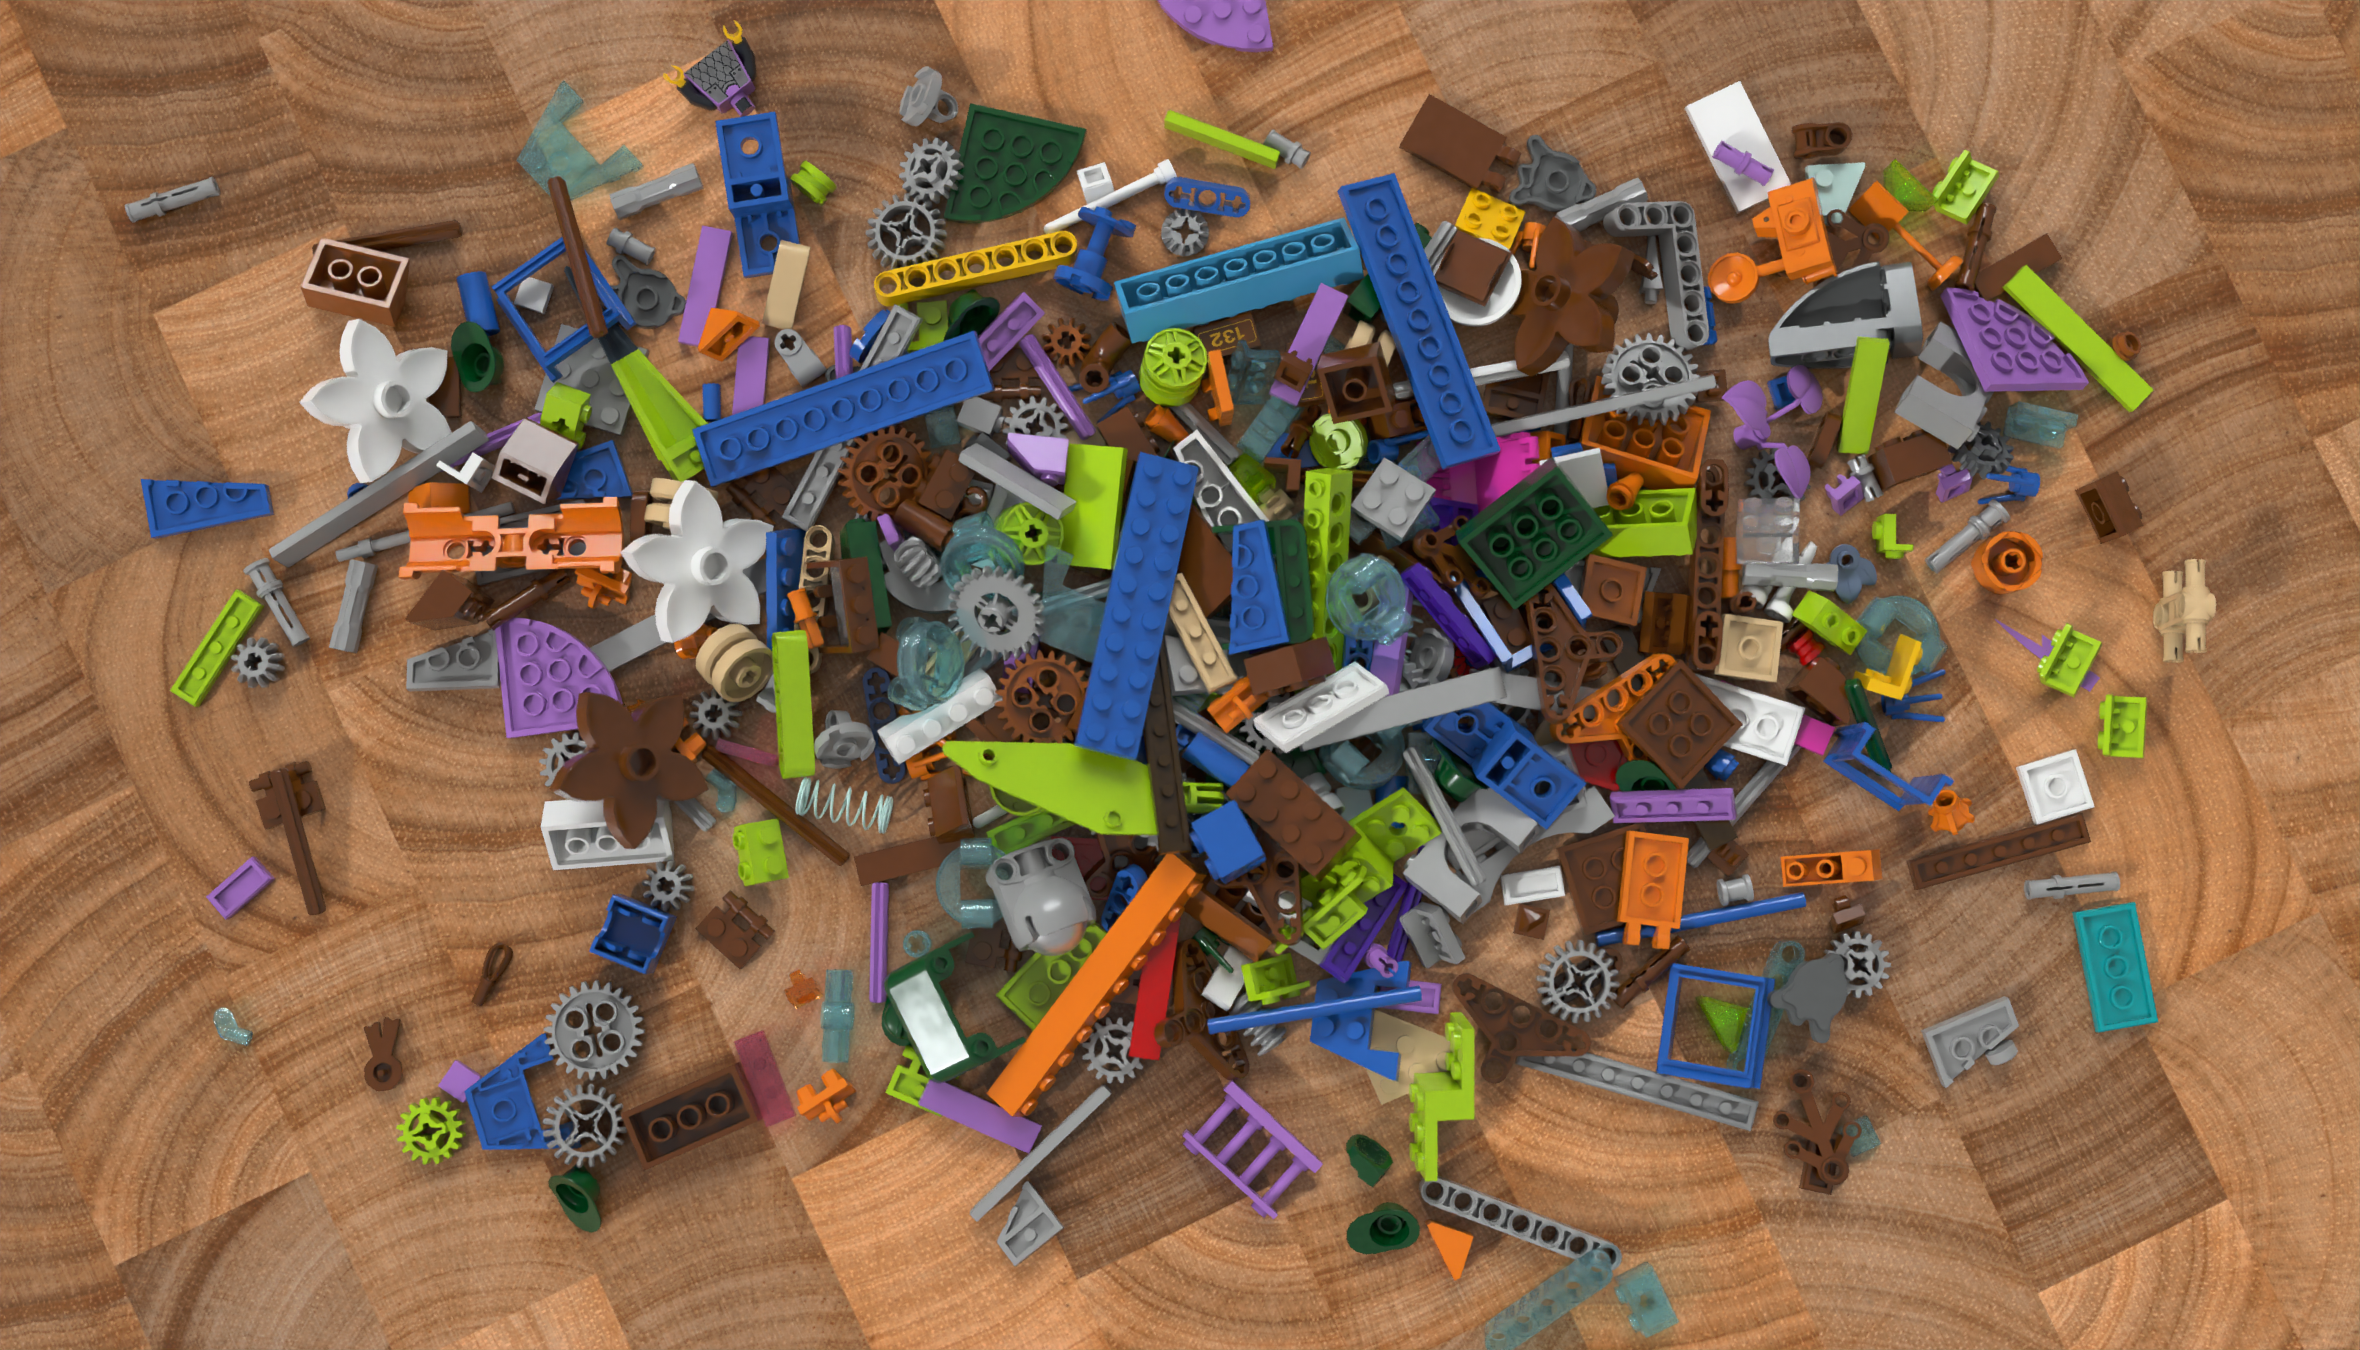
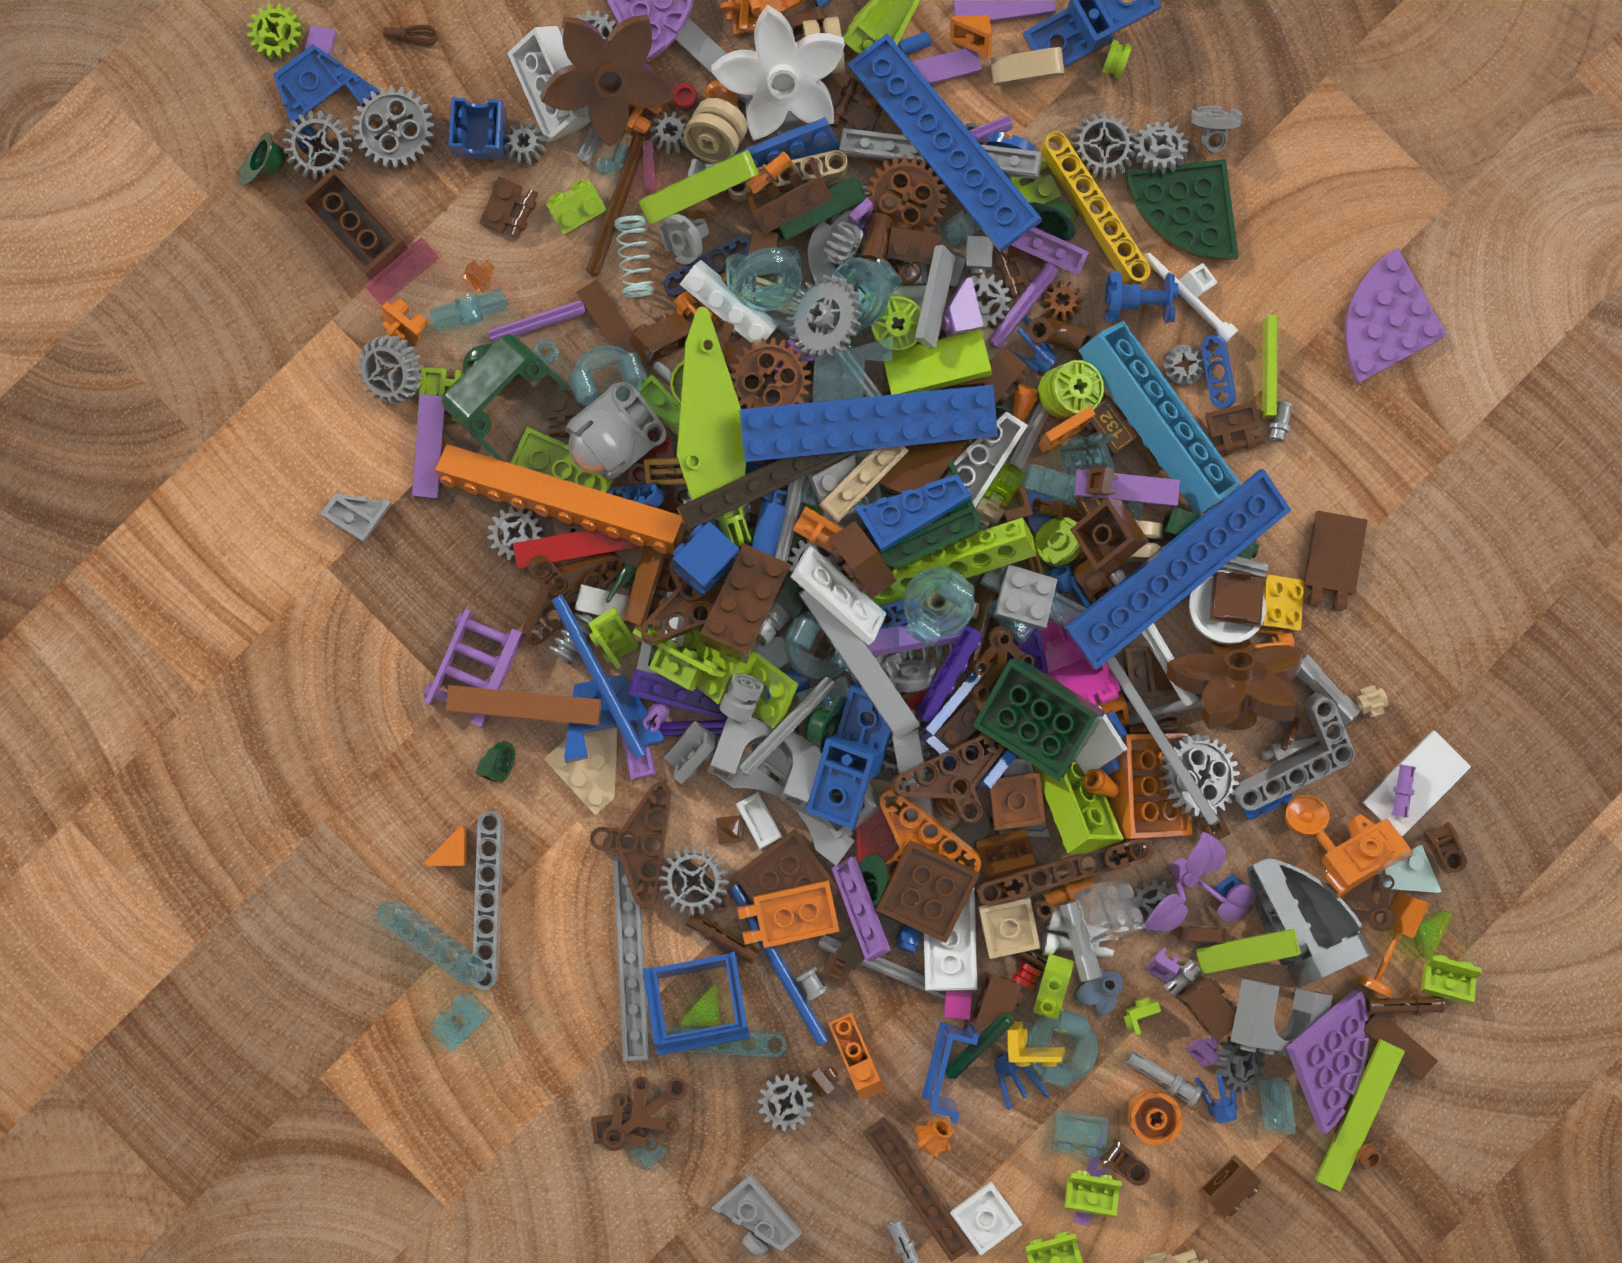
camera: 75 degrees right, 0 degrees up
light grey piece [775,329,827,388] -> none
light grey tile [970,1084,1112,1222] -> none
dark green piece [1346,1202,1420,1254] -> none
lime bracket [1409,1012,1474,1182] -> none
dark grey tile [1509,135,1596,212] -> none
dark grey tile [1767,953,1847,1043] -> none
none -> light grey gear [357,335,424,404]
none -> dark orange tile [445,685,602,726]
none -> pearl gold tile [644,458,686,485]
none -> red tile [673,83,698,110]
none -> light grey wheel [720,673,764,722]
none -> clear light blue bracket [1051,1110,1108,1158]
none -> reddish brown piece [1099,1138,1150,1186]
none -> reddish brown plate [1205,401,1265,456]
none -> tan gear [1356,685,1389,718]

